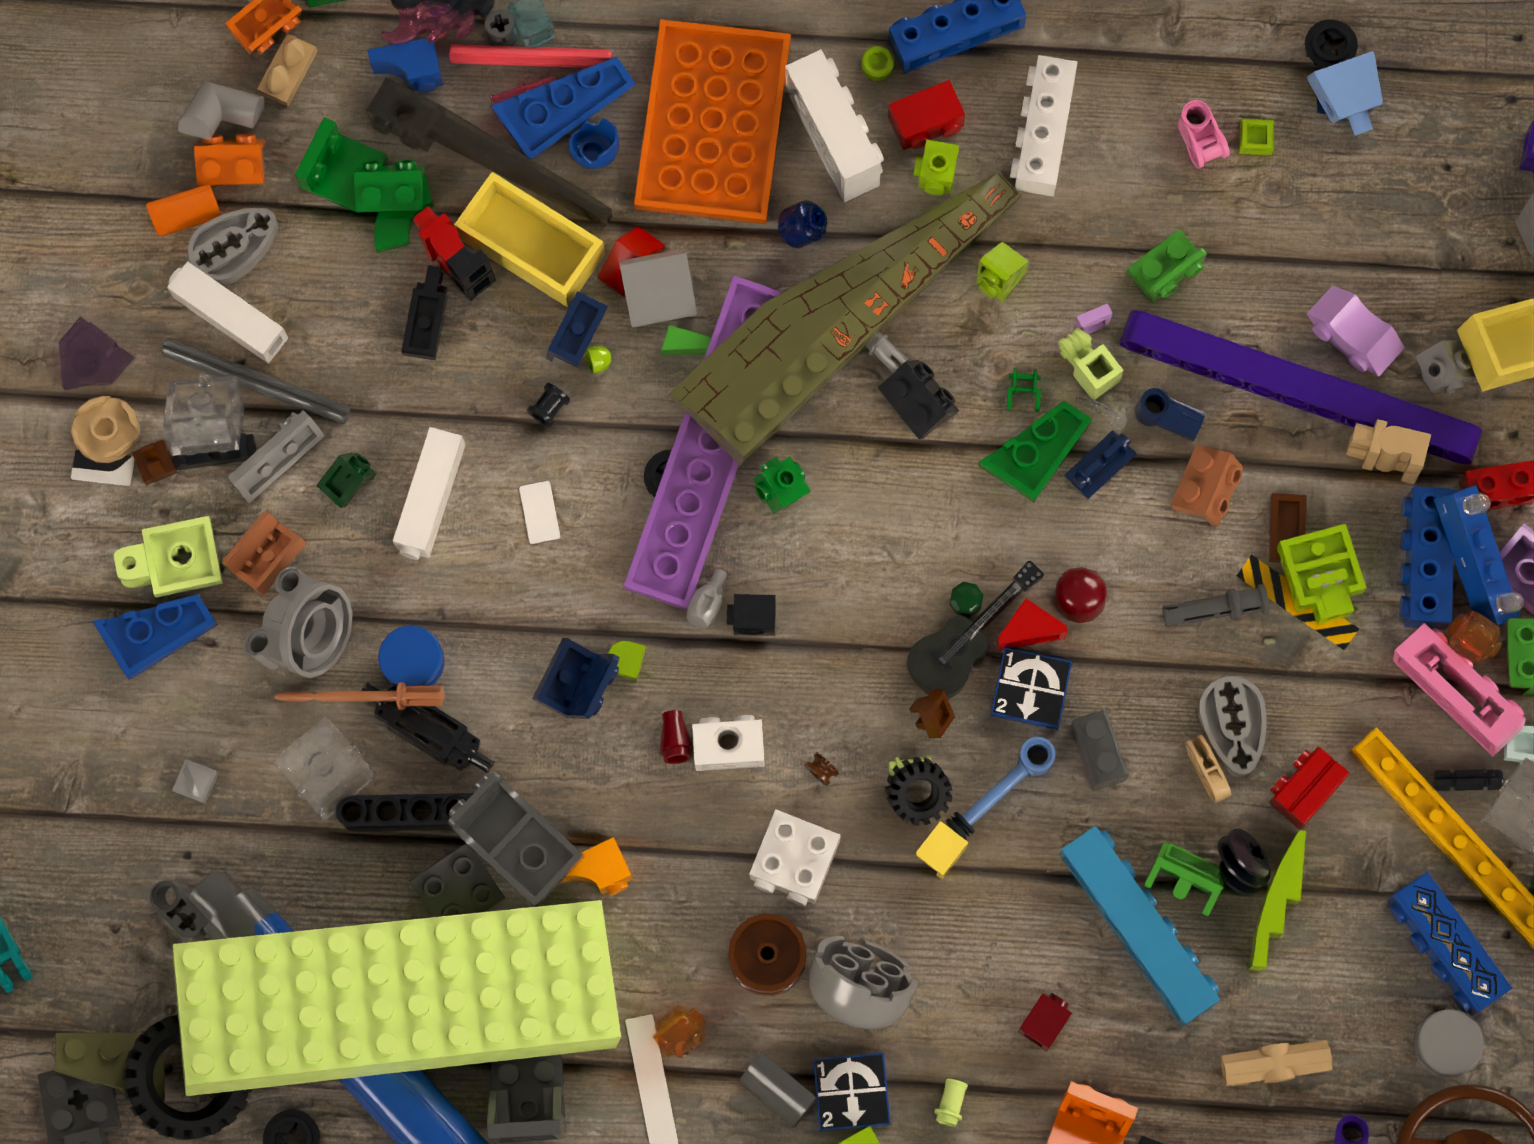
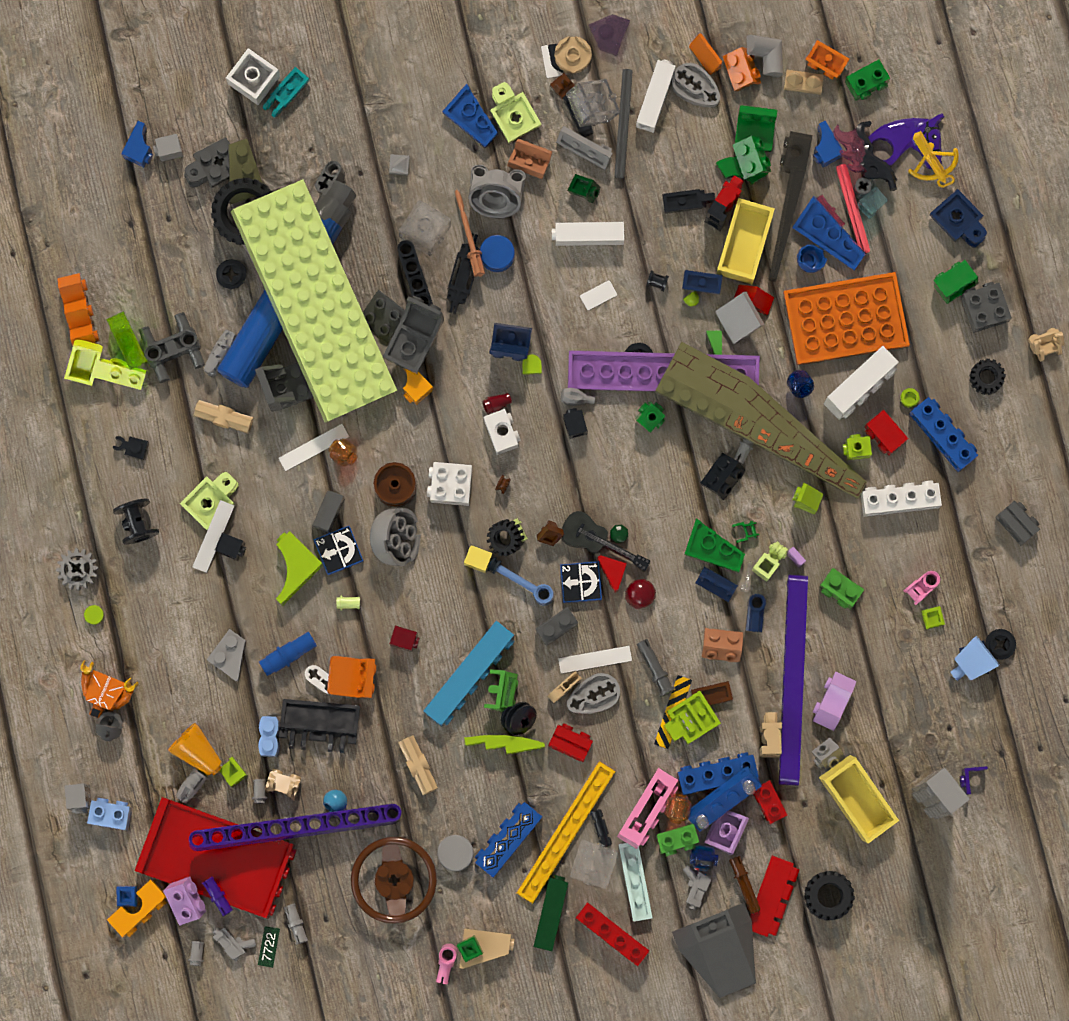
camera: 70 degrees right, 5 degrees up
none -> white sticker [558,646,632,673]

